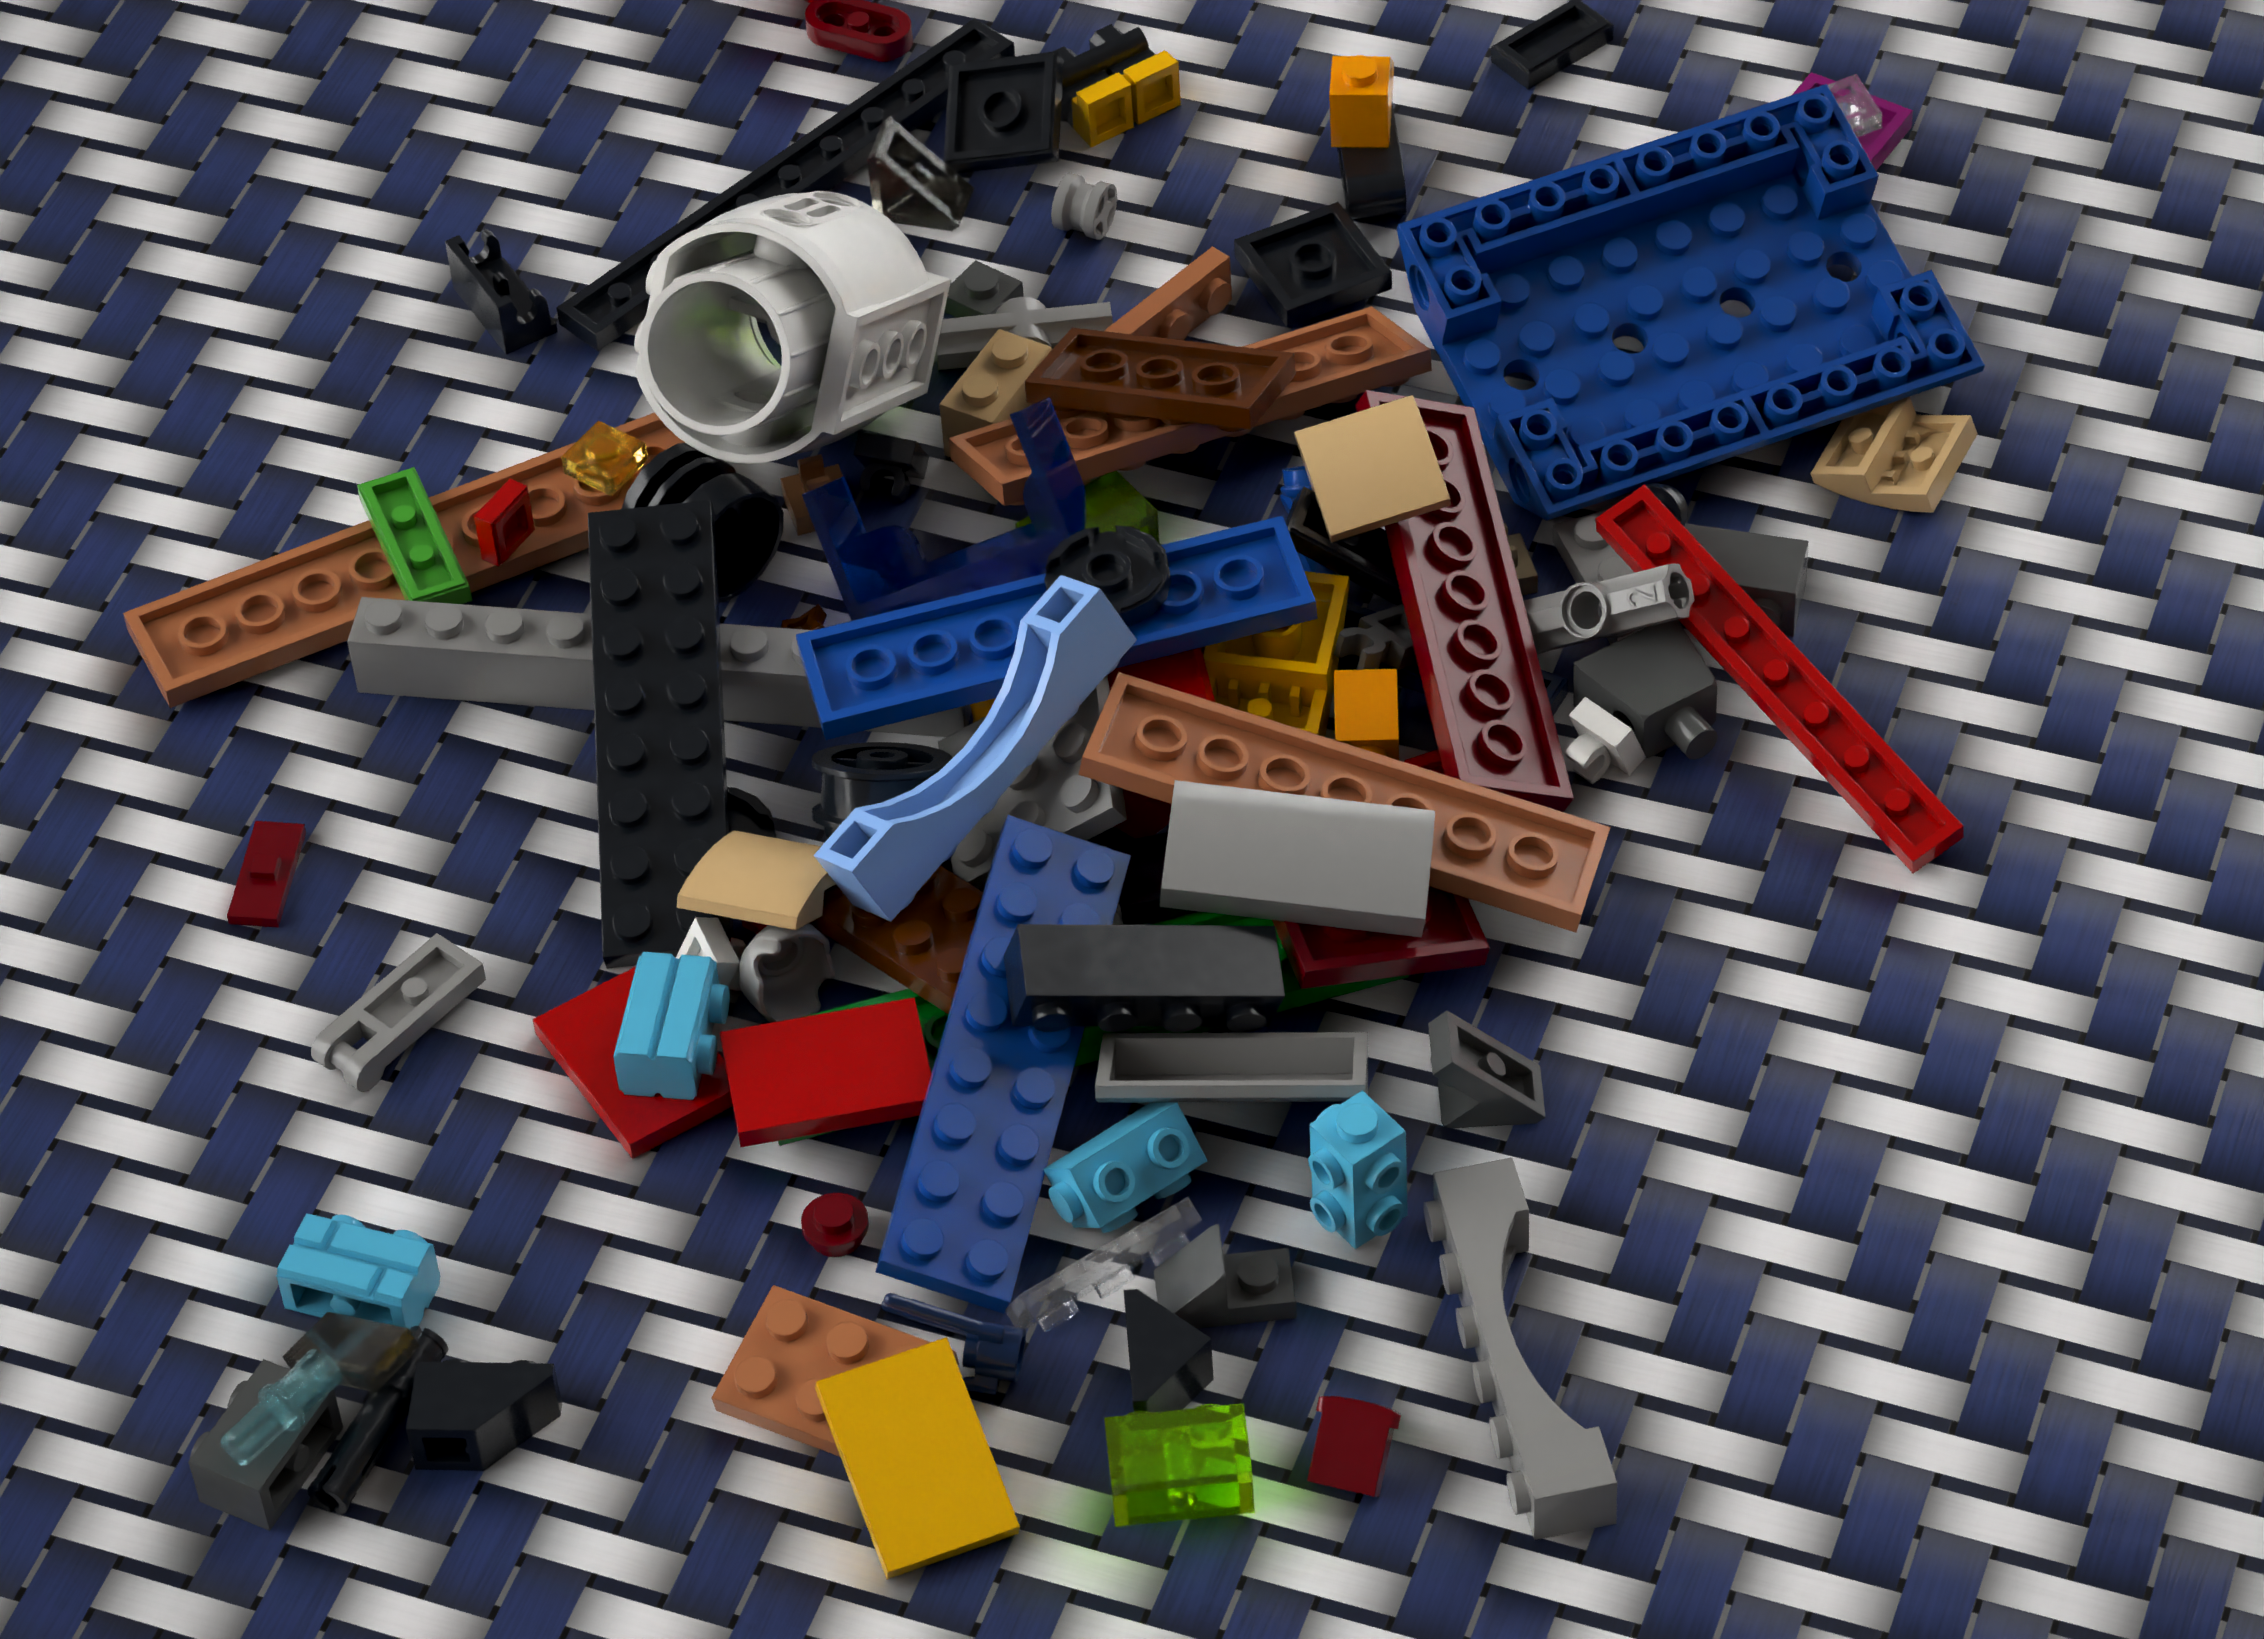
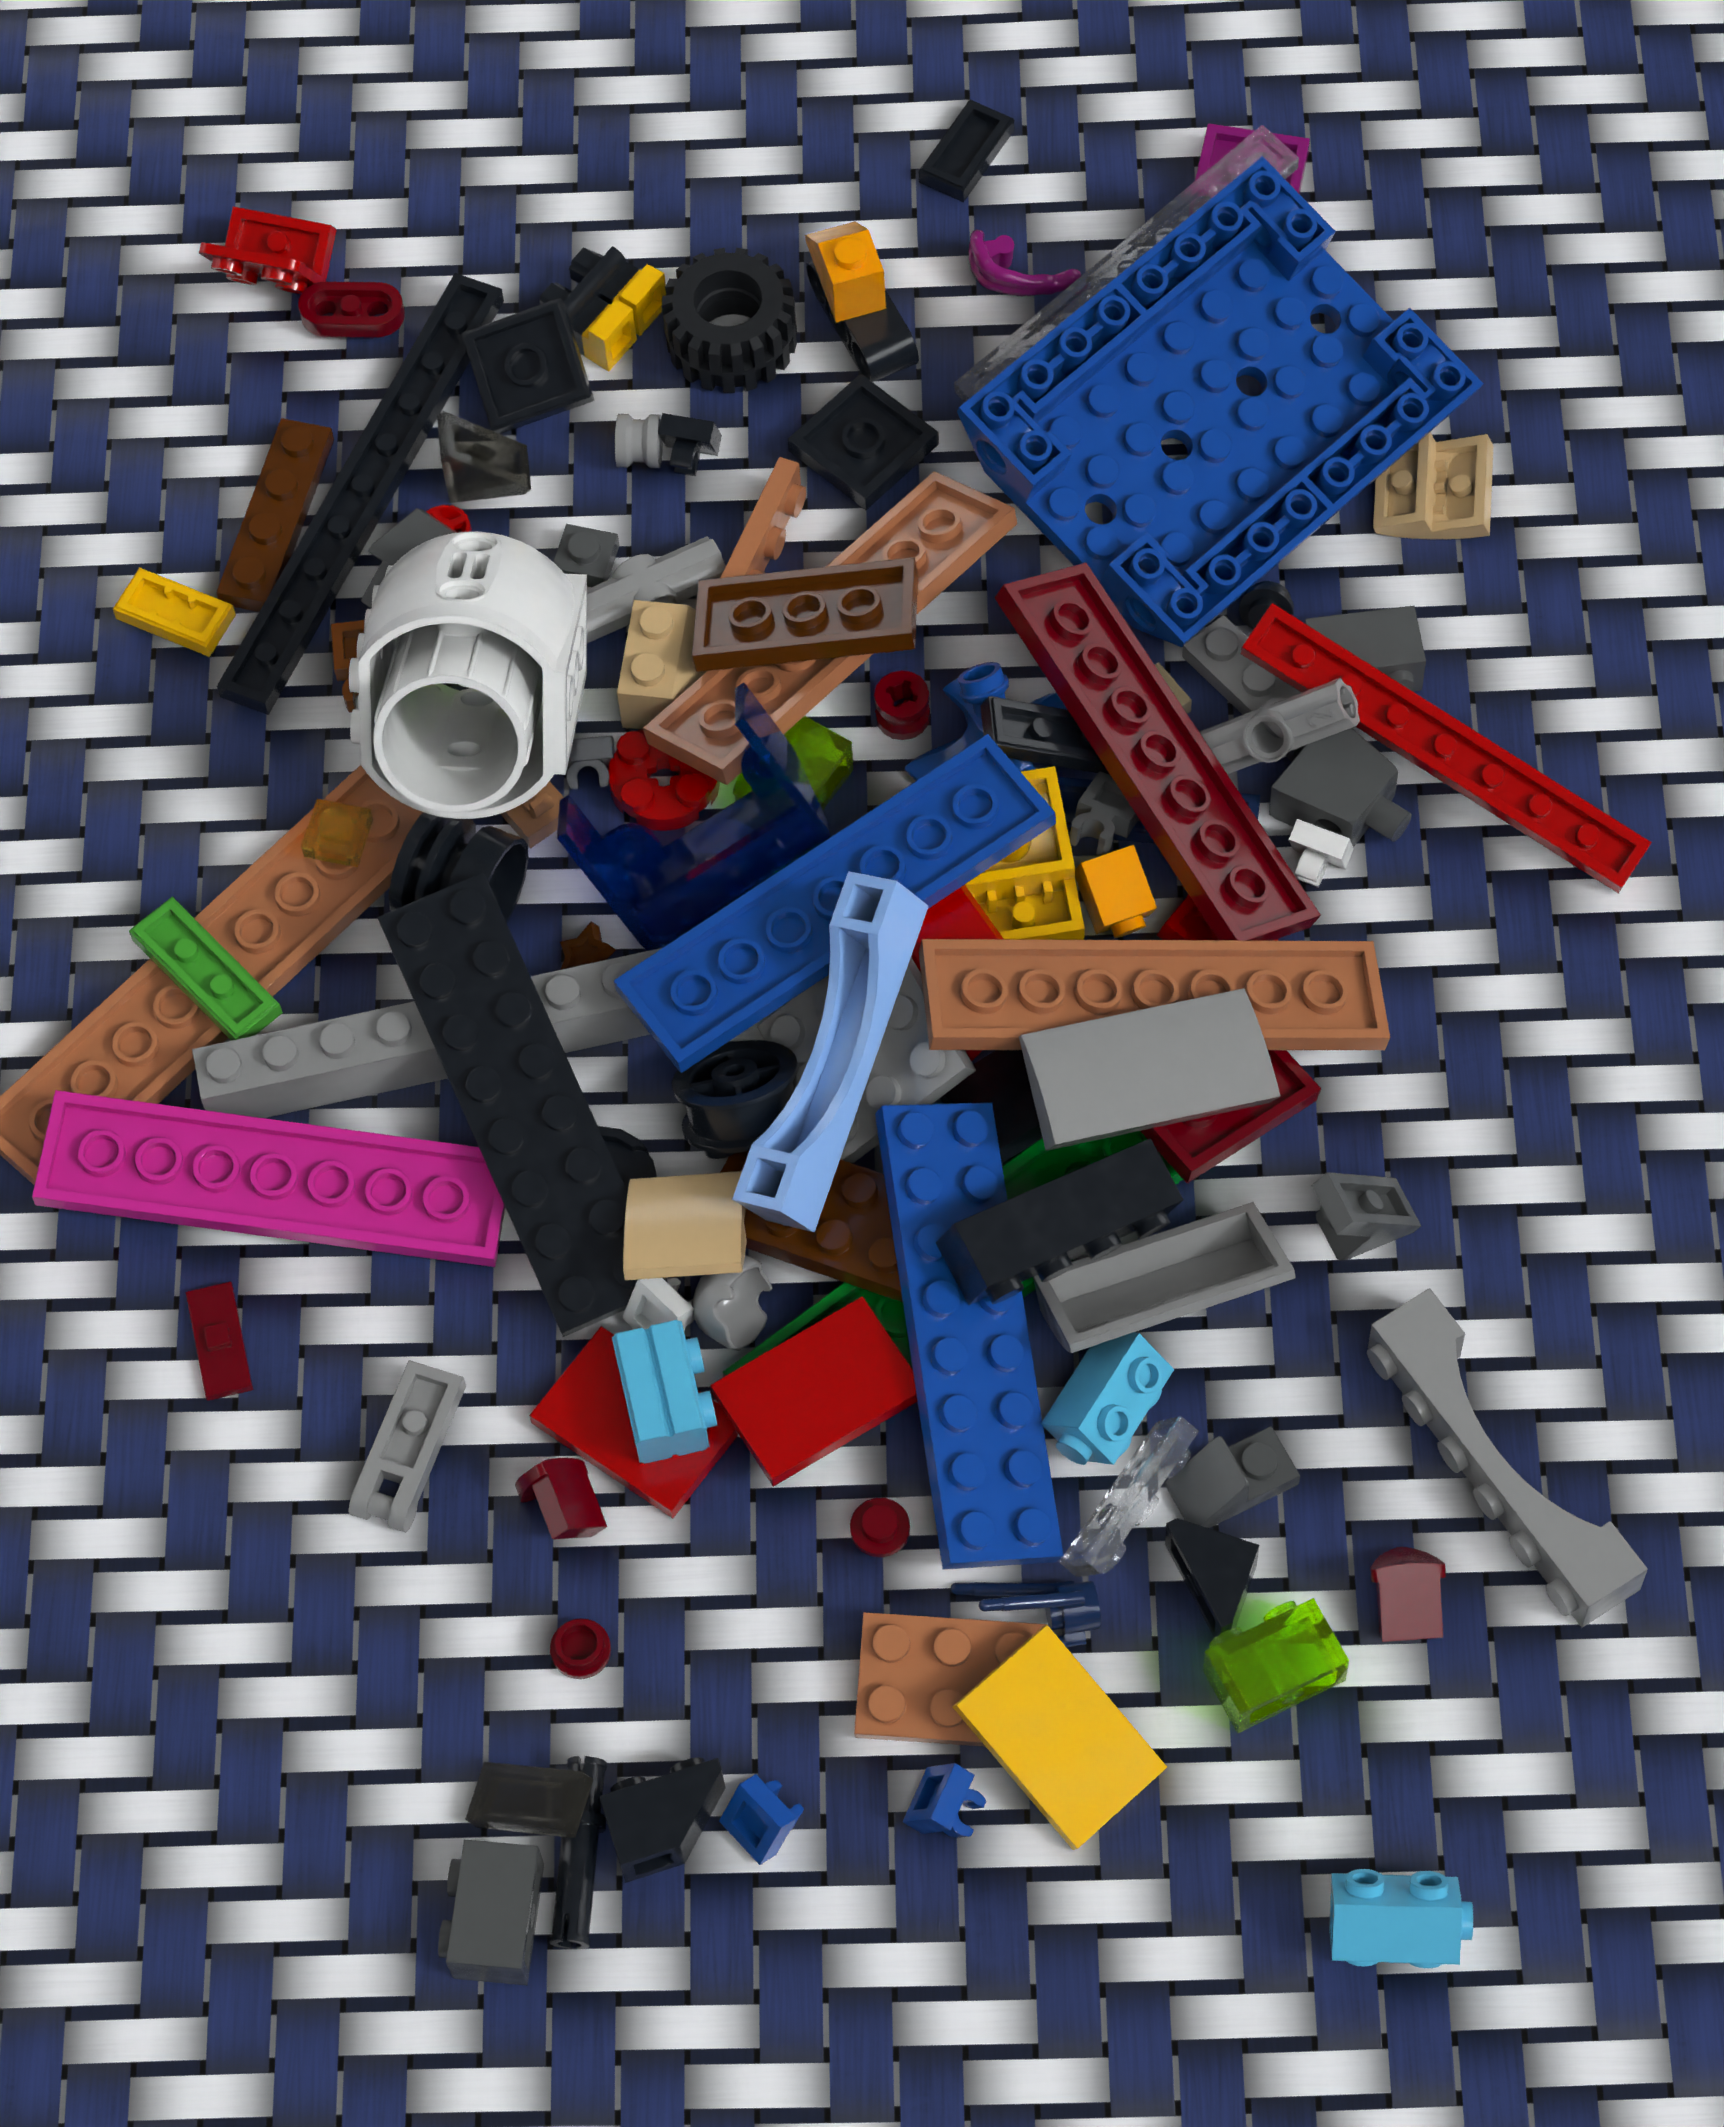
camera: 20 degrees left, 15 degrees up
clear light blue axle [221,1349,342,1466] -> none
medium azure brick [276,1214,441,1339] -> none
black hinge [445,229,558,355] -> none
red tile [474,479,535,567] -> none
black tile [1044,525,1171,627] -> none
tan slope [1294,395,1451,542] -> none
medium azure brick [1308,1090,1408,1249] -> none
none -> dark pink plate [32,1090,505,1267]
none -> yellow plate [113,567,236,657]
none -> reddish brown plate [216,418,334,612]
none -> dark red tile [515,1458,608,1539]
none -> dark red plate [550,1618,611,1679]
none -> red plate [608,729,720,831]
none -> black tile [658,413,722,476]
none -> black tyre [662,248,797,393]
none -> blue tile [719,1774,804,1865]
none -> dark red wheel [874,670,930,740]
none -> blue tile [903,1763,986,1838]
none -> magenta piece [968,229,1083,297]

